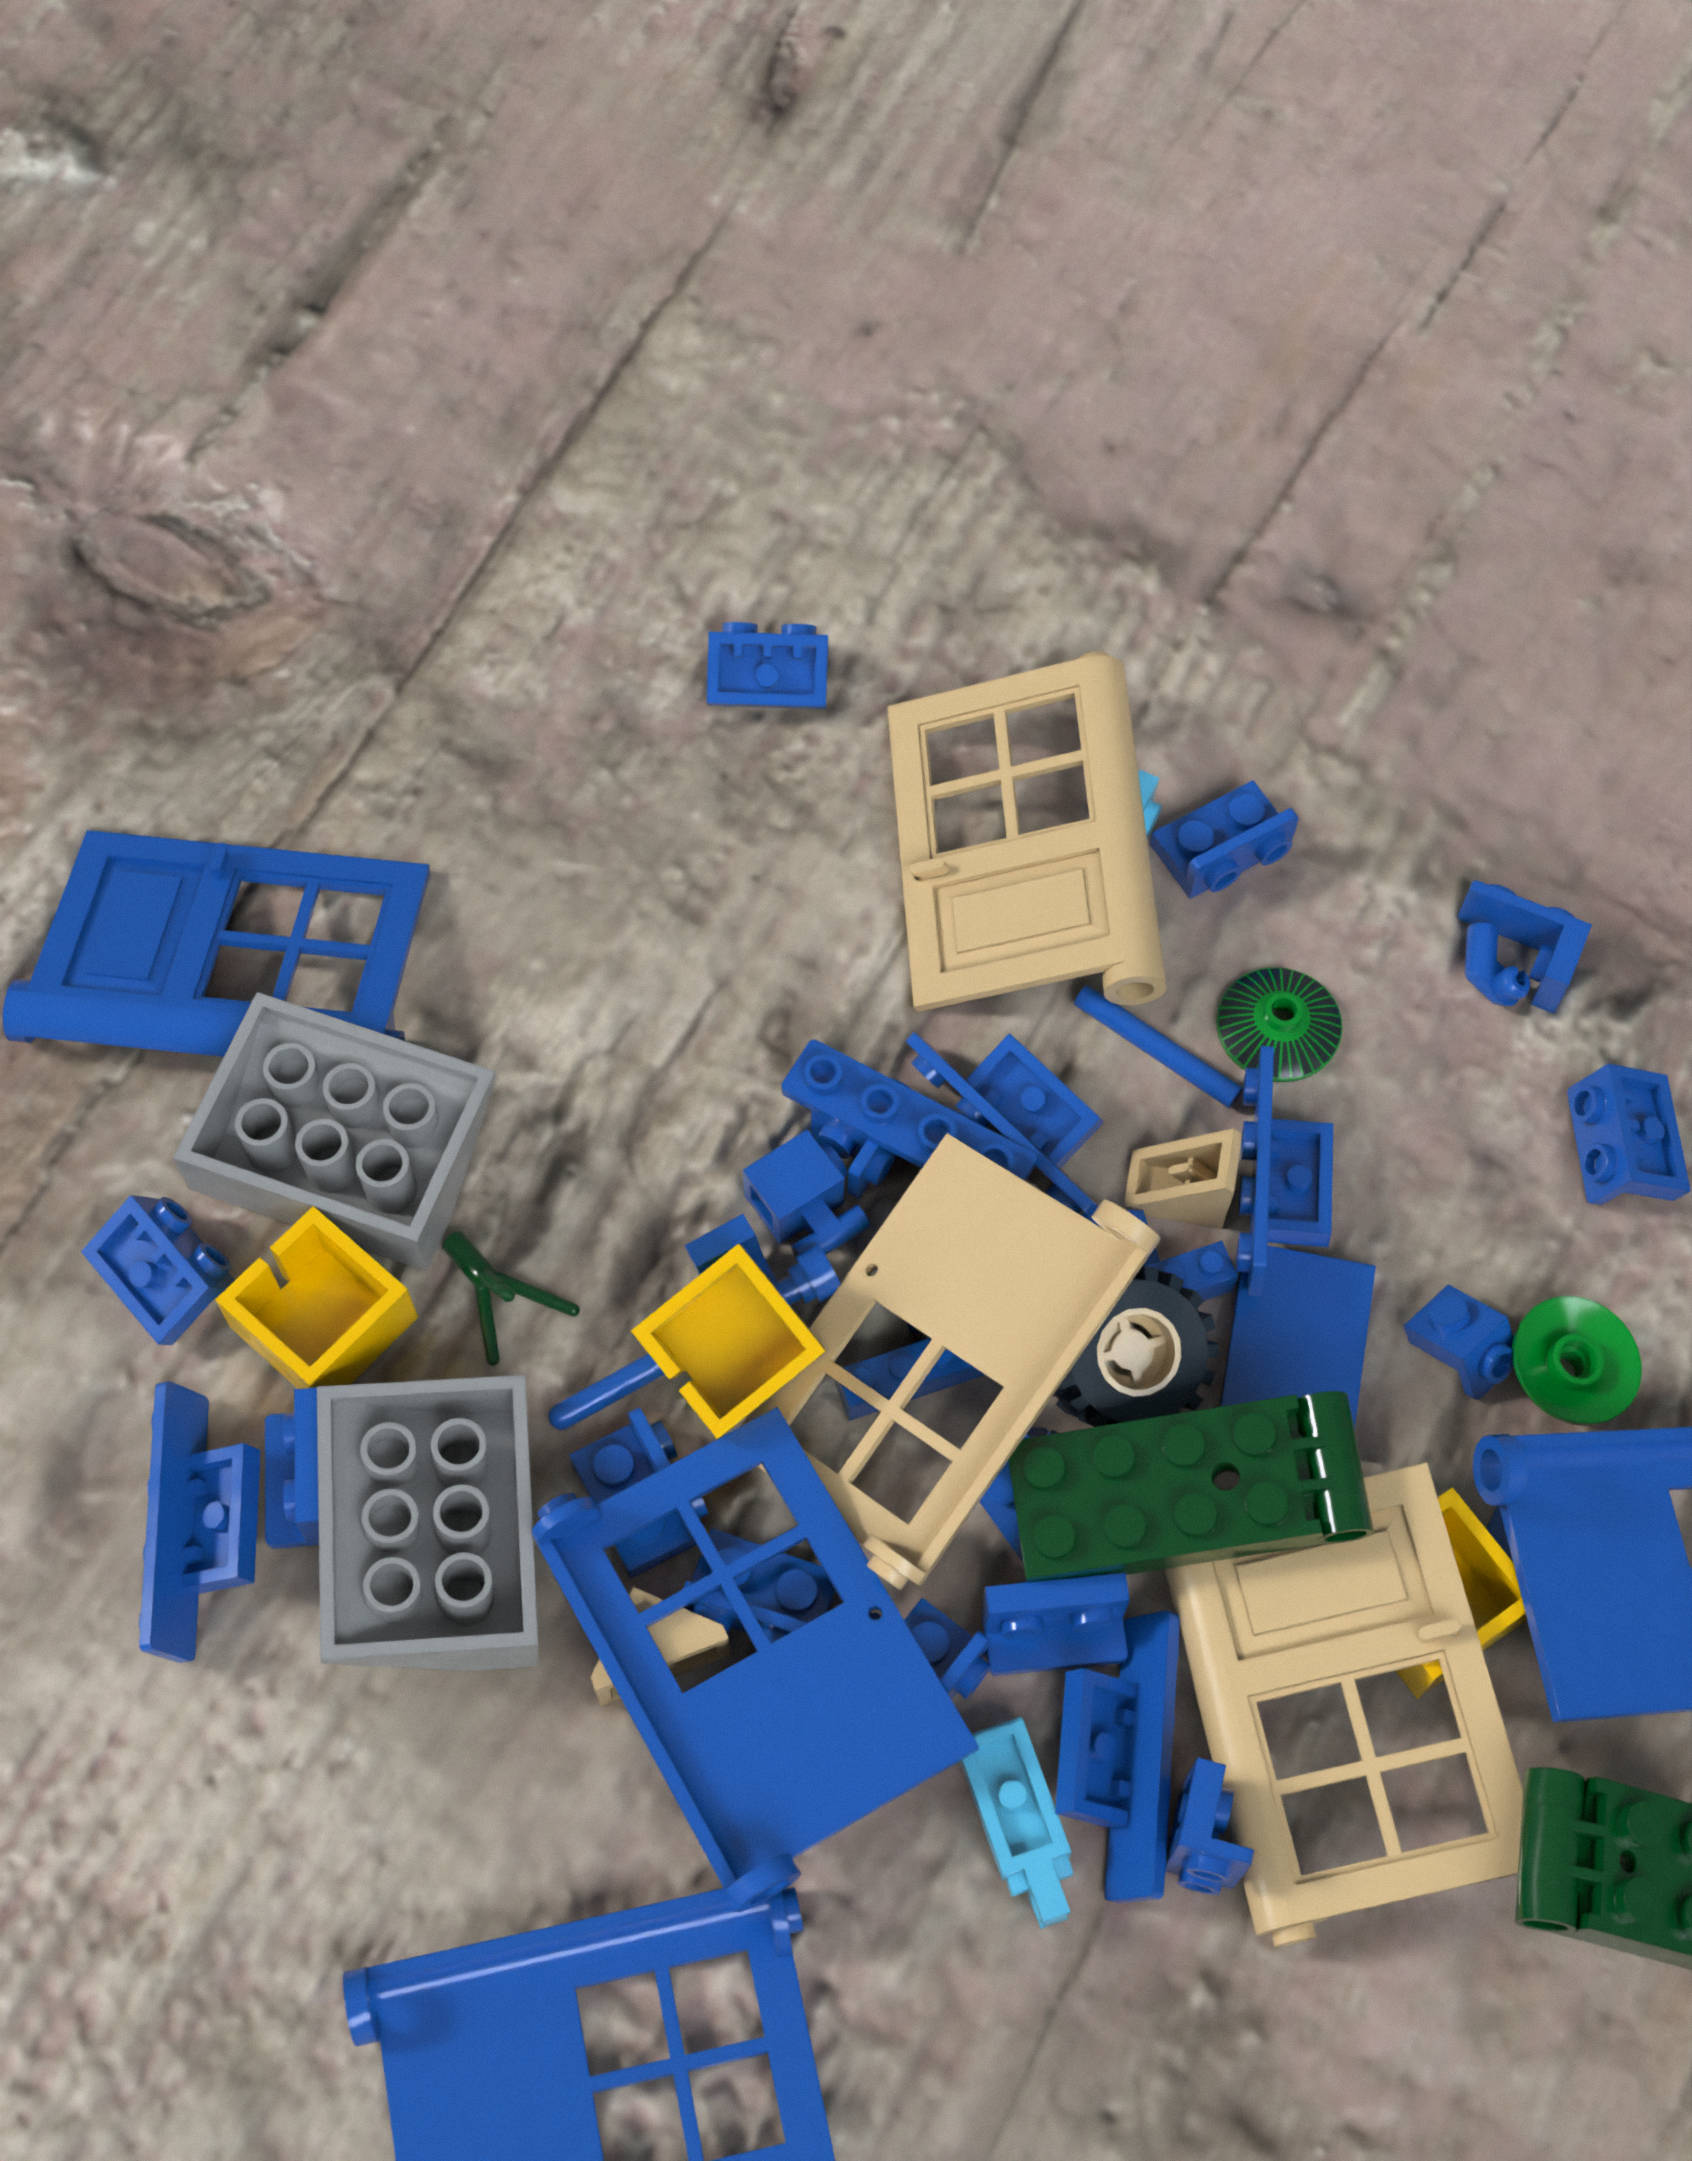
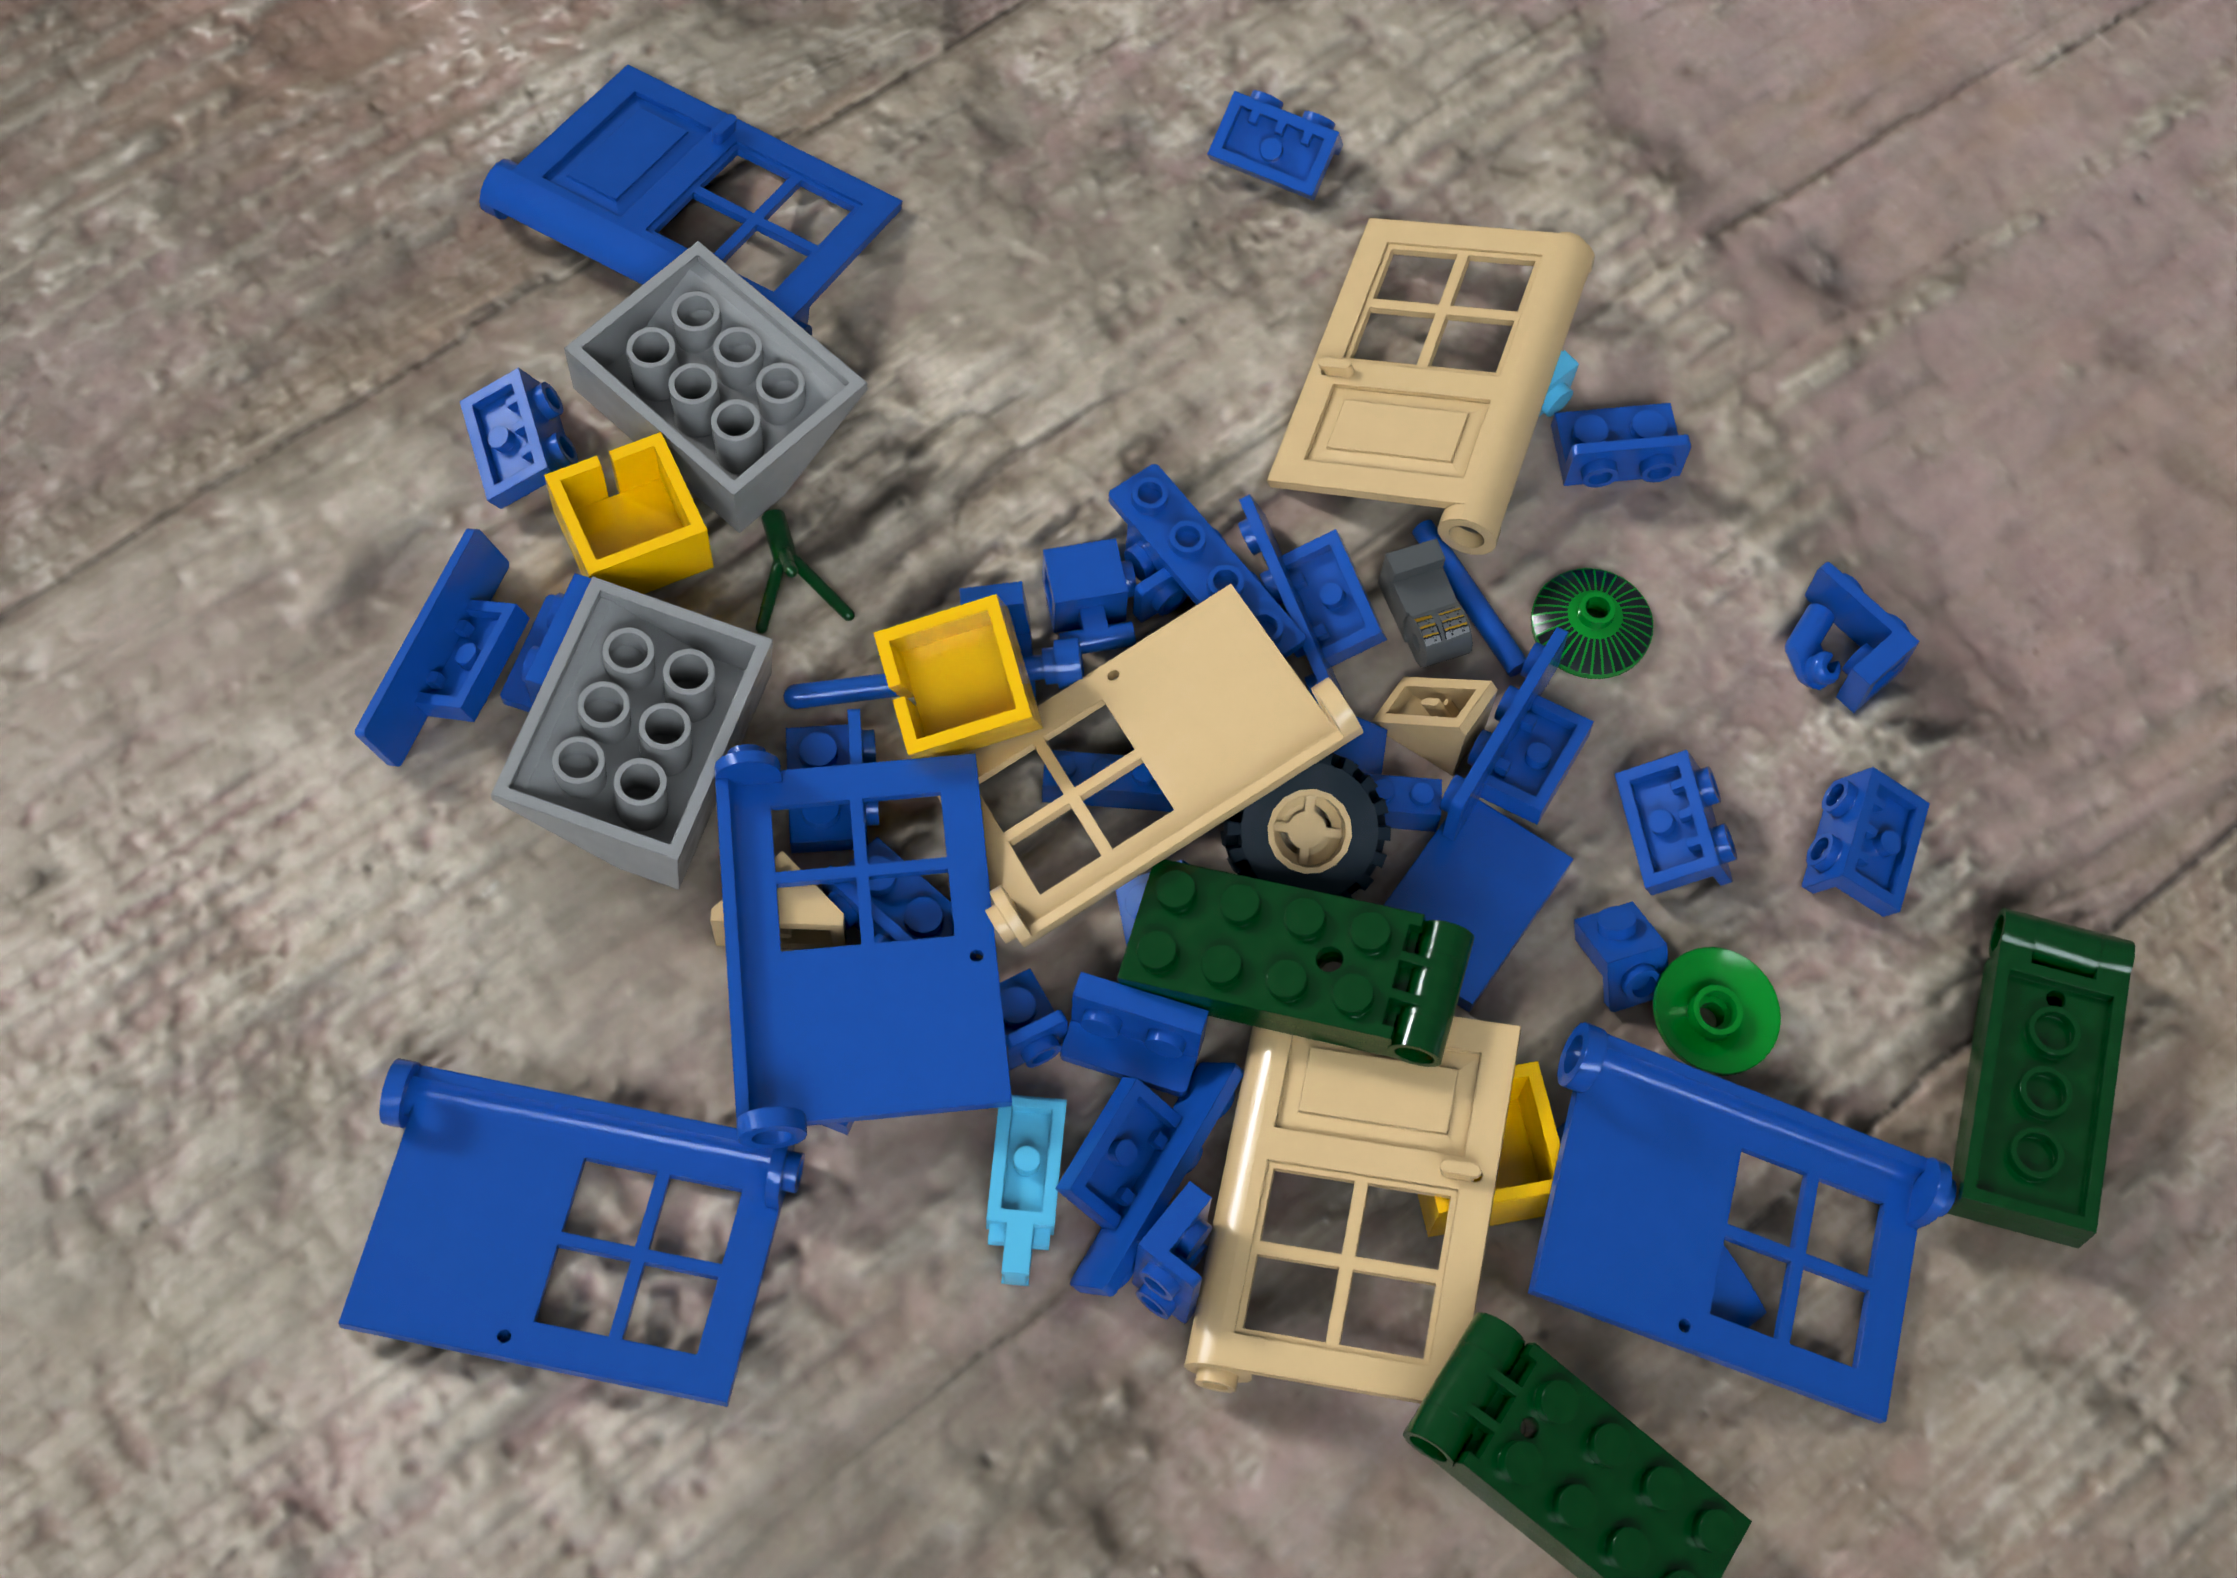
camera: 20 degrees right, 0 degrees up
none -> dark grey leg [1378,538,1473,668]
none -> blue bracket [1615,750,1737,896]

